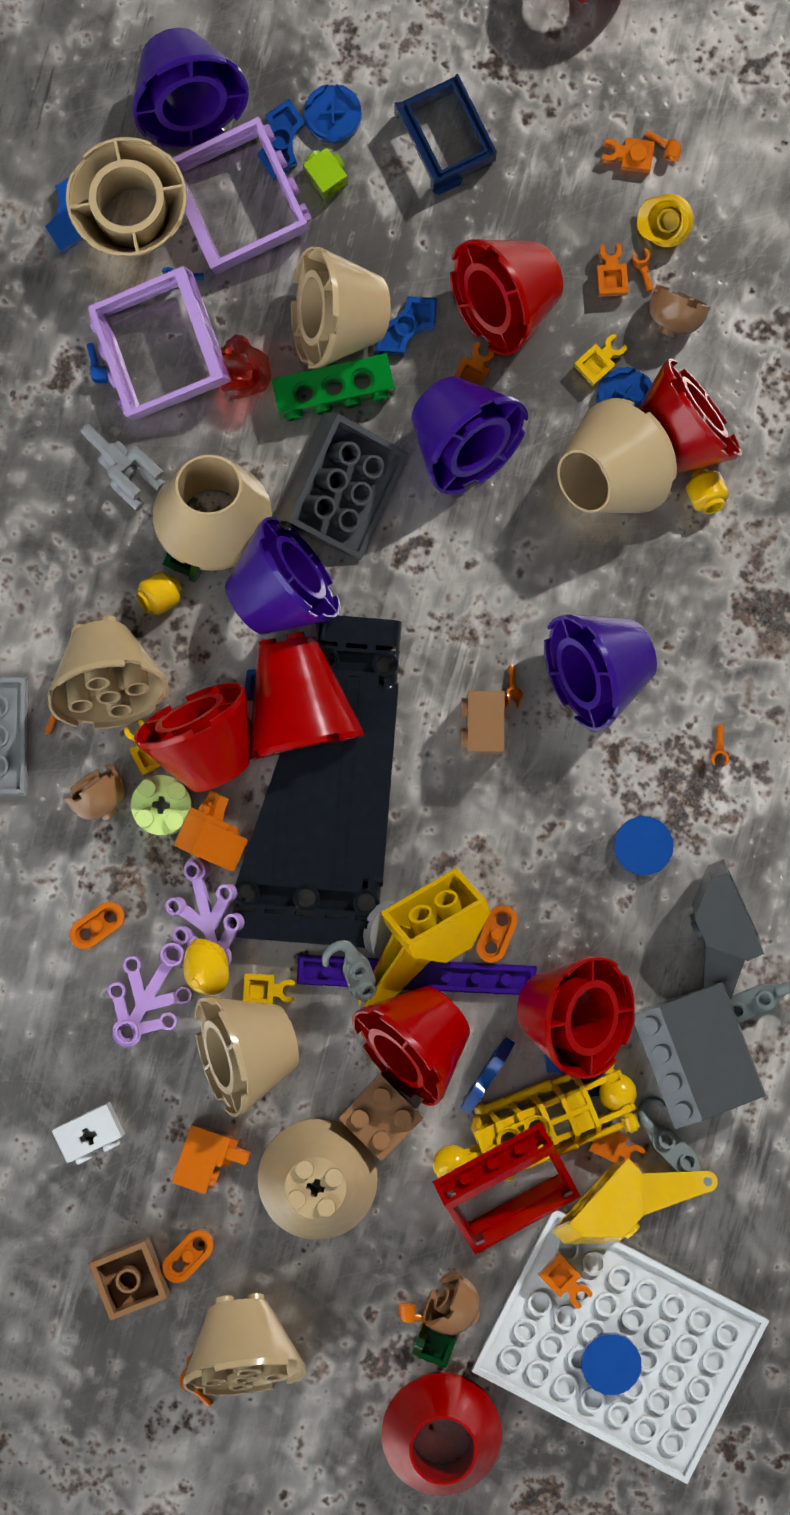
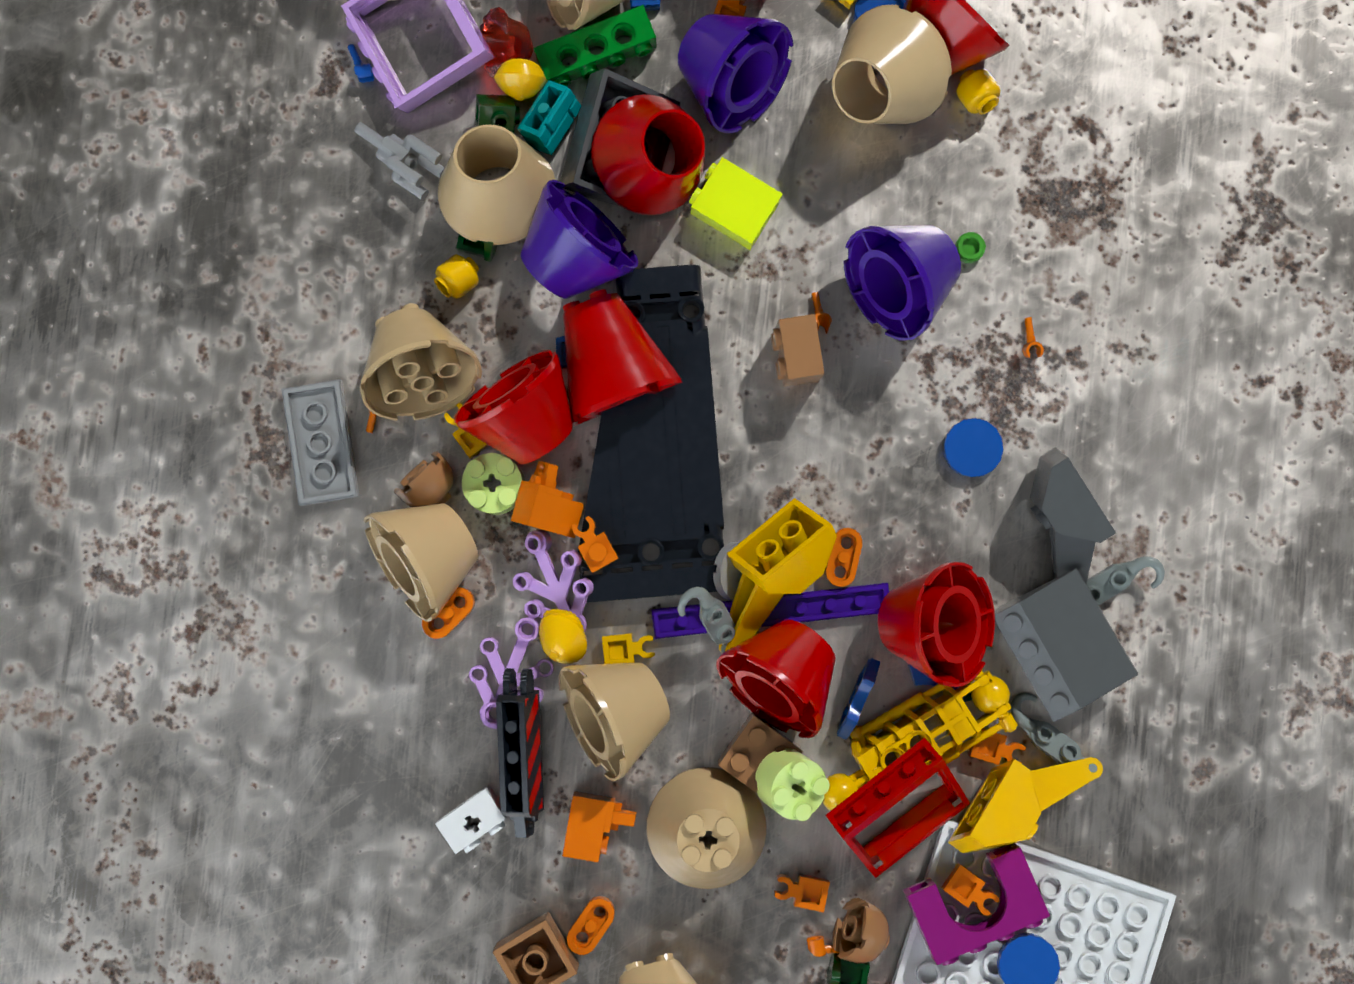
camera: 10 degrees left, 0 degrees up
none -> tan cone [363,503,478,622]
none -> dark green brick [475,94,520,134]
none -> yellow hat [494,58,547,101]
none -> black hinge [496,668,544,838]
none -> teal brick [517,80,581,155]
none -> orange plate [572,516,619,573]
none -> red cone [591,95,705,215]
none -> neon yellow brick [689,157,783,250]
none -> yellowish green brick [755,748,830,821]
none -> orange plate [774,874,830,912]
none -> magenta arch [903,843,1050,966]
none -> bright green tile [955,232,986,263]

